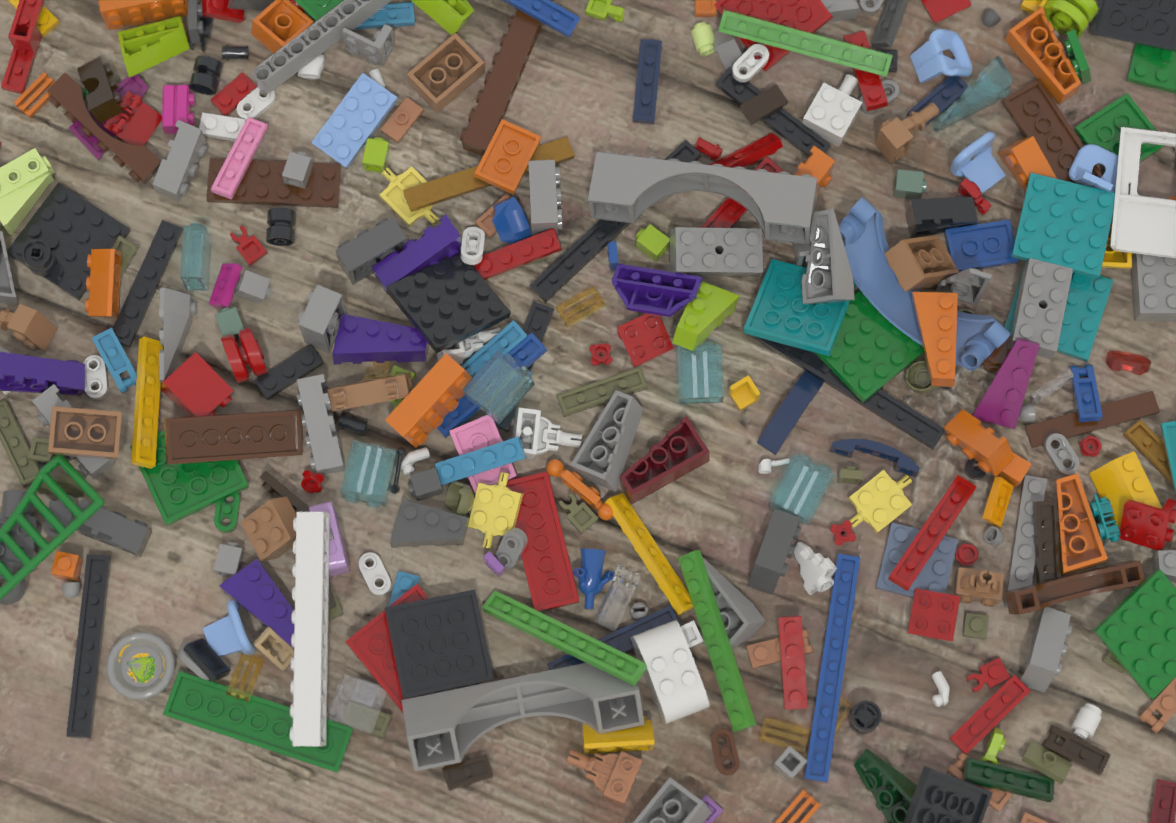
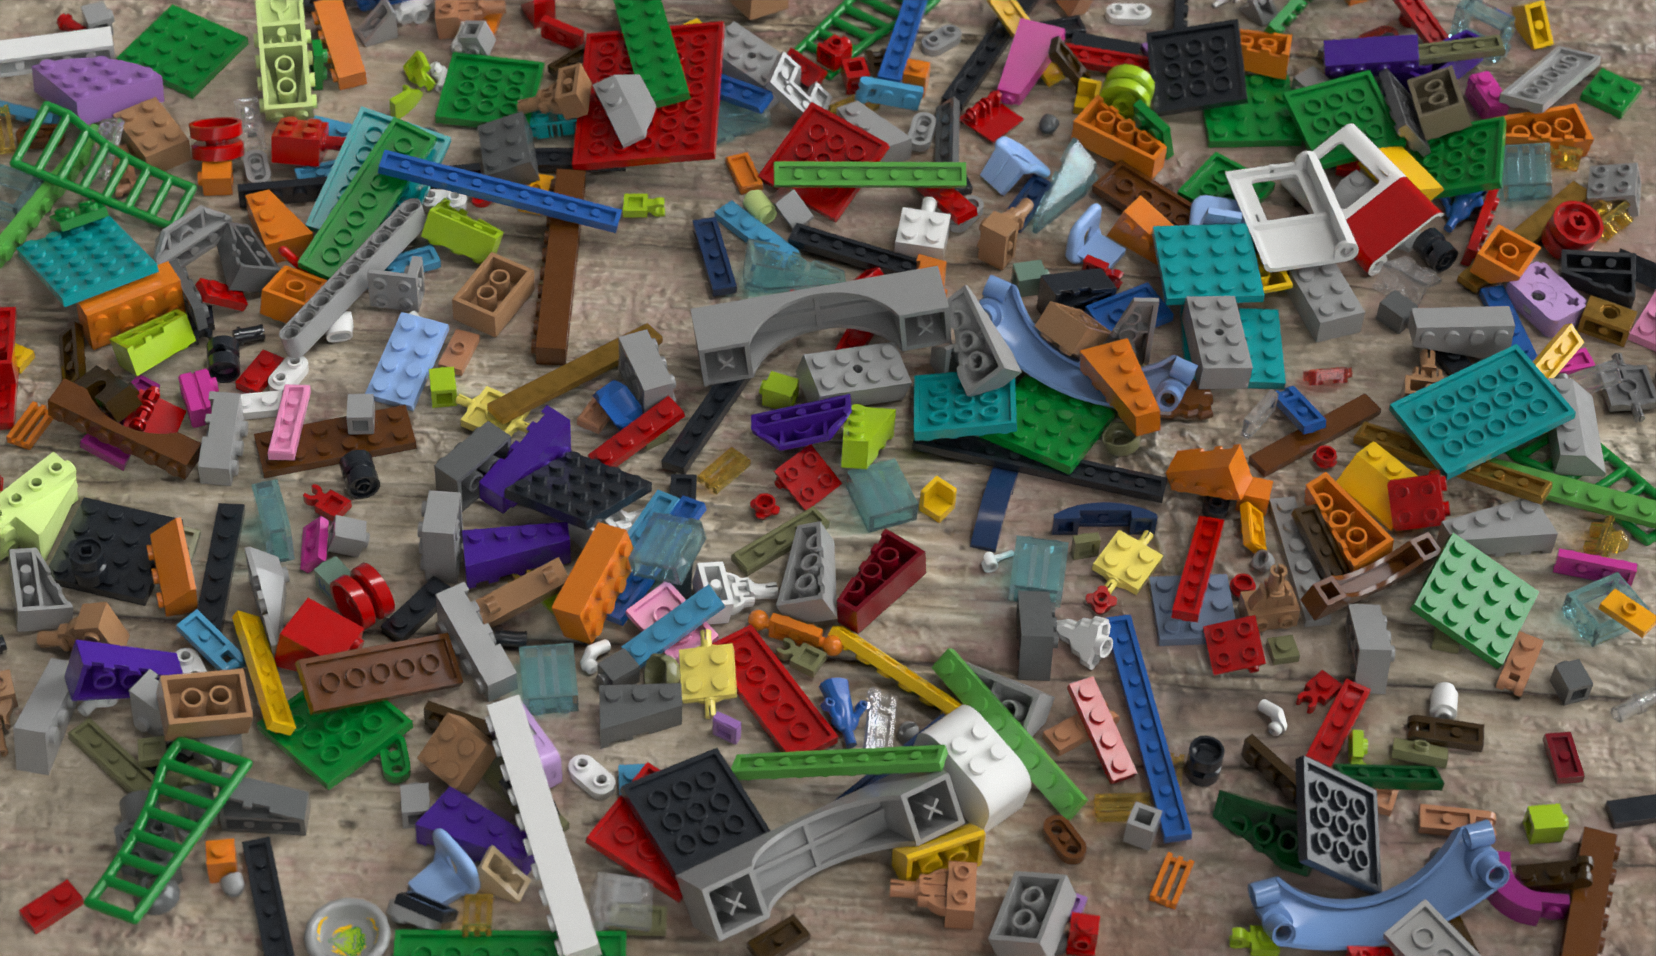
camera: 20 degrees left, 25 degrees down
red plate [301,470,324,493] -> none
black hinge [390,447,406,494] -> none
white plate [461,227,485,265] -> none
orange plate [474,119,542,195] -> none
light grey plate [496,528,528,569] -> none
blue tile [607,242,619,270] -> none
white plate [732,44,769,82] -> none
dark brown tile [740,84,788,125] -> none
magenta wing [972,337,1040,429] -> none
light grey hinge [1019,404,1035,422] -> none
light grey plate [1043,433,1080,475] -> none
teal hinge [1090,494,1121,546] -> none
none -> dark brown plate [59,321,86,383]
none -> dark azure plate [714,200,799,270]
none -> clear light blue wedge [742,238,846,293]
none -> dark brown plate [1241,734,1297,805]

